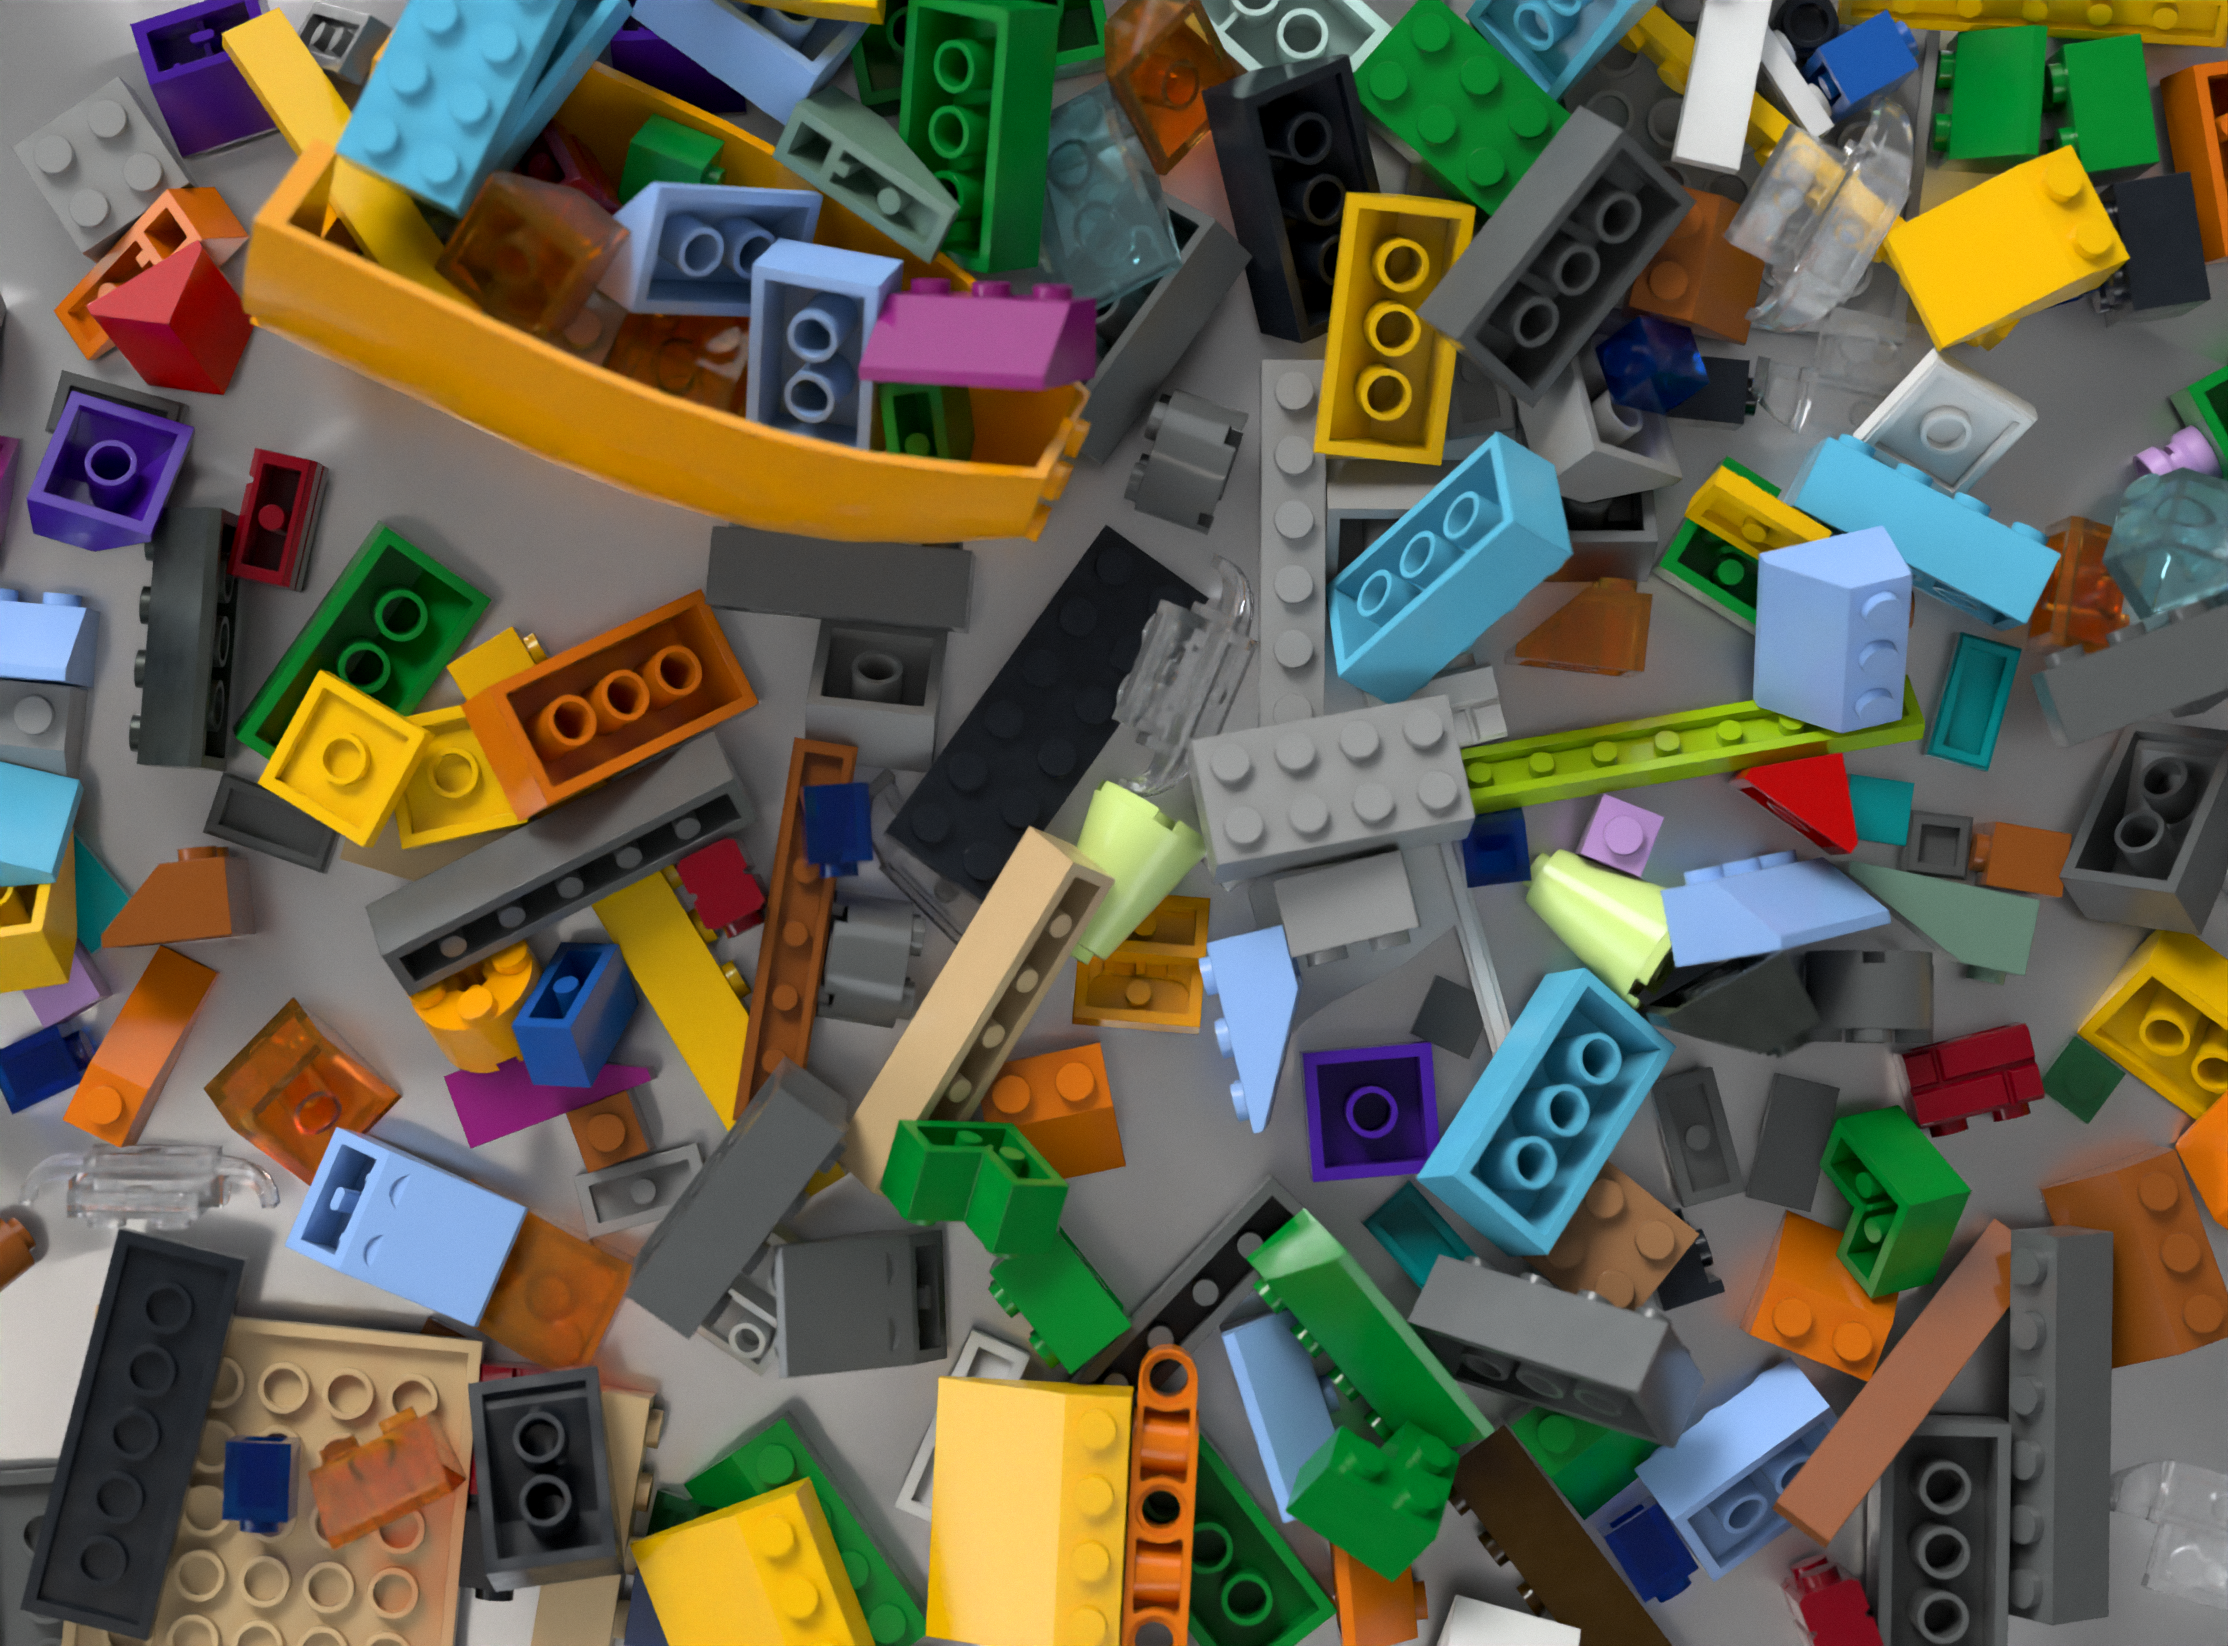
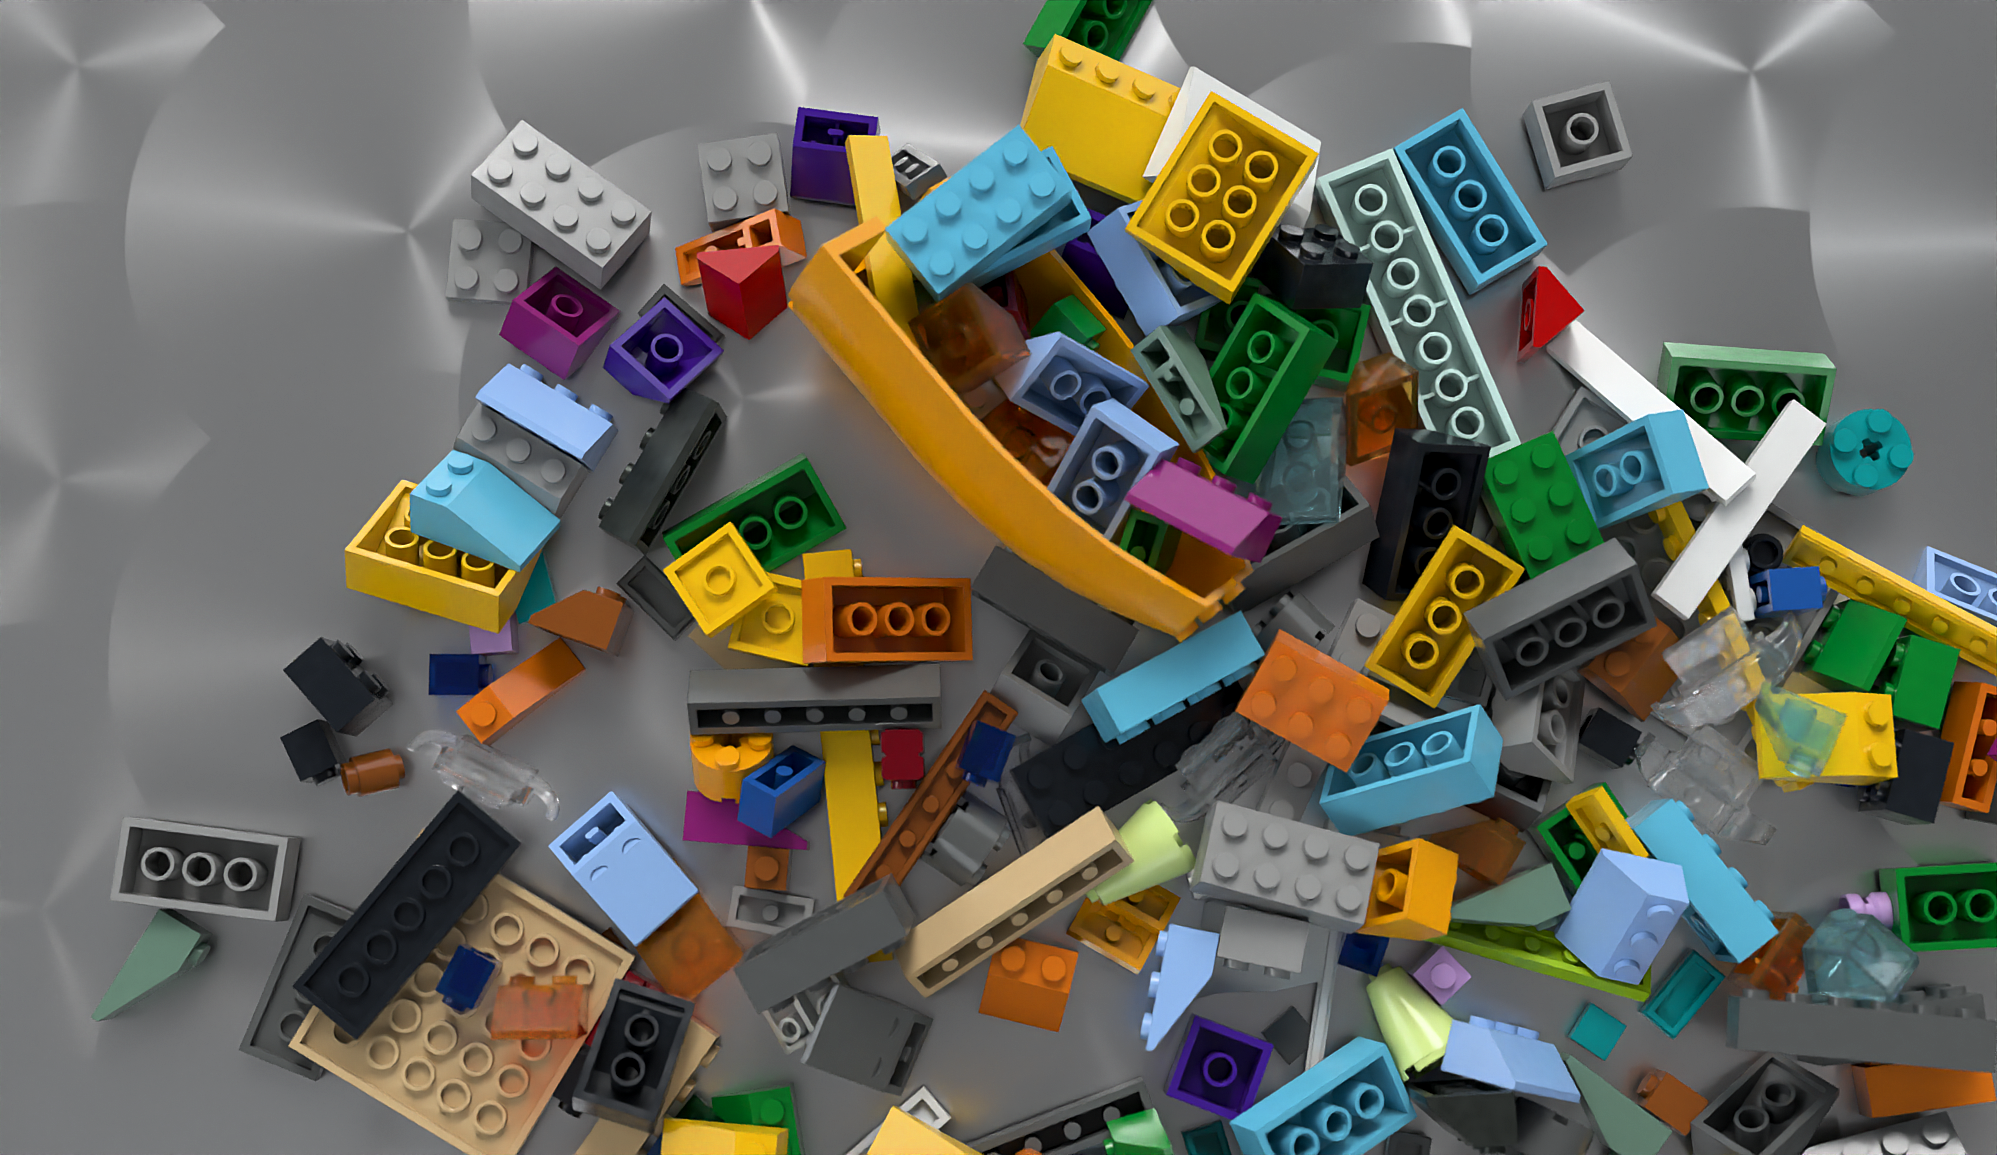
camera: 25 degrees right, 5 degrees down
clear orange slope [203,997,402,1186] -> none
dark red brick [226,448,329,592] -> none
green brick [879,1120,1069,1260] -> none
green brick [988,1223,1132,1374] -> none
clear blue brick [1594,315,1710,415] -> none
red slope [1727,752,1858,855] -> none
white tile [1853,347,2038,499] -> none
dark grey tile [1900,810,1974,881] -> none
none -> medium azure brick [1081,611,1265,744]
none -> orange brick [1235,629,1390,773]
none -> light orange slope [1356,838,1459,941]
none -> sand green slope [1450,863,1571,931]
none -> clear light blue slope [1754,681,1847,778]

